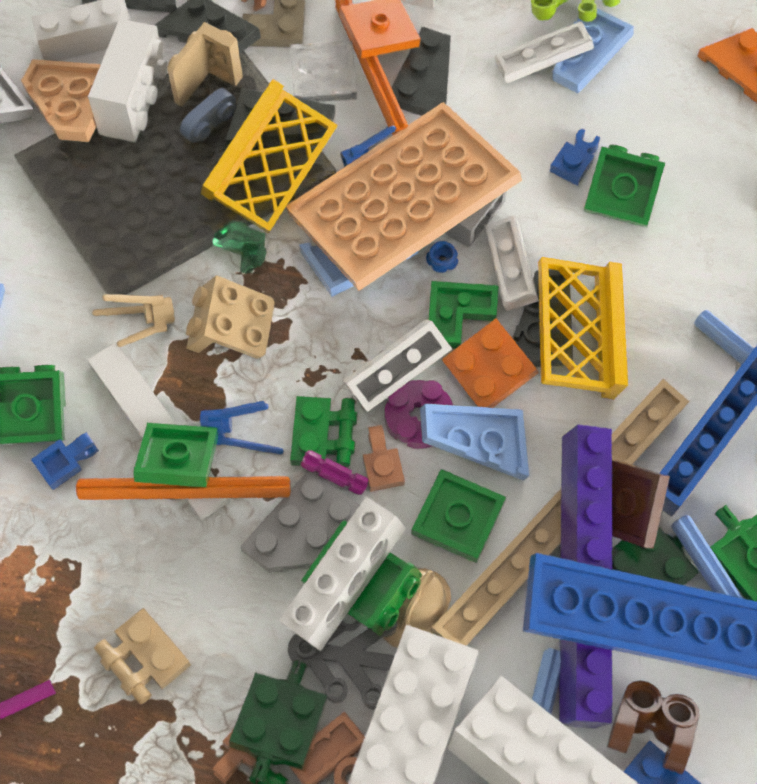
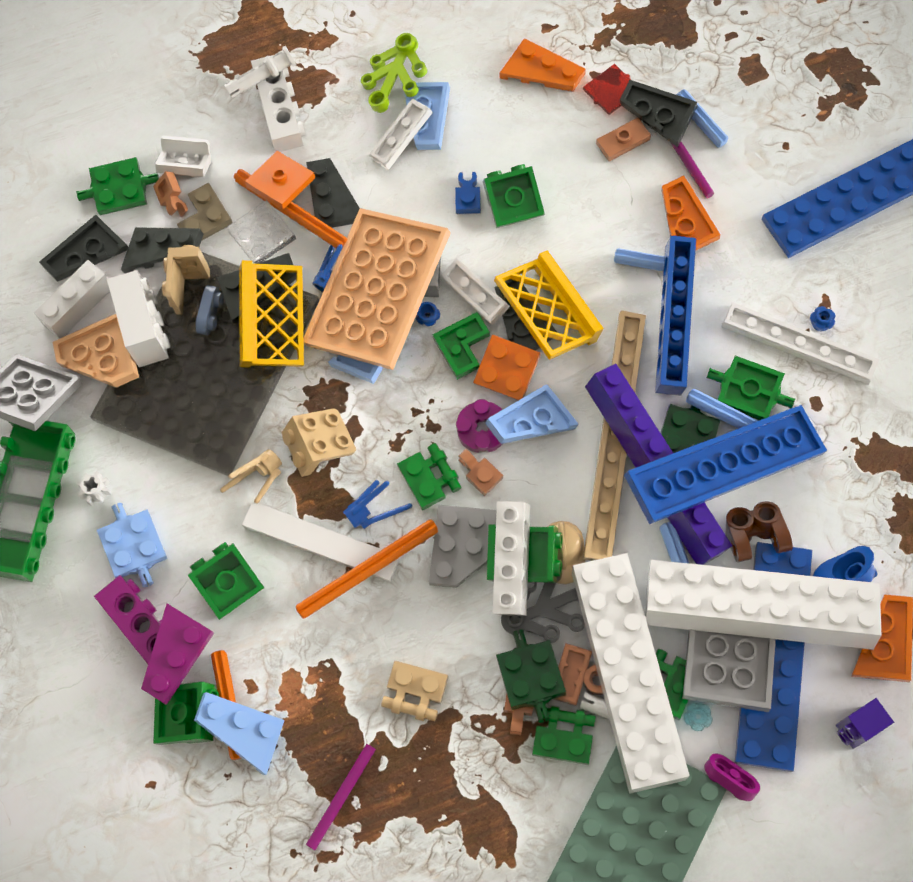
camera: 25 degrees left, 5 degrees up
blue plate [31,432,99,490] -> none
green plate [133,423,218,487] -> none
clear green bracket [213,220,267,274] -> none
magenta axle [301,450,369,495] -> none
white brick [343,319,452,412] -> none
green plate [411,469,506,563] -> none
reddish brown plate [612,460,670,548] -> none

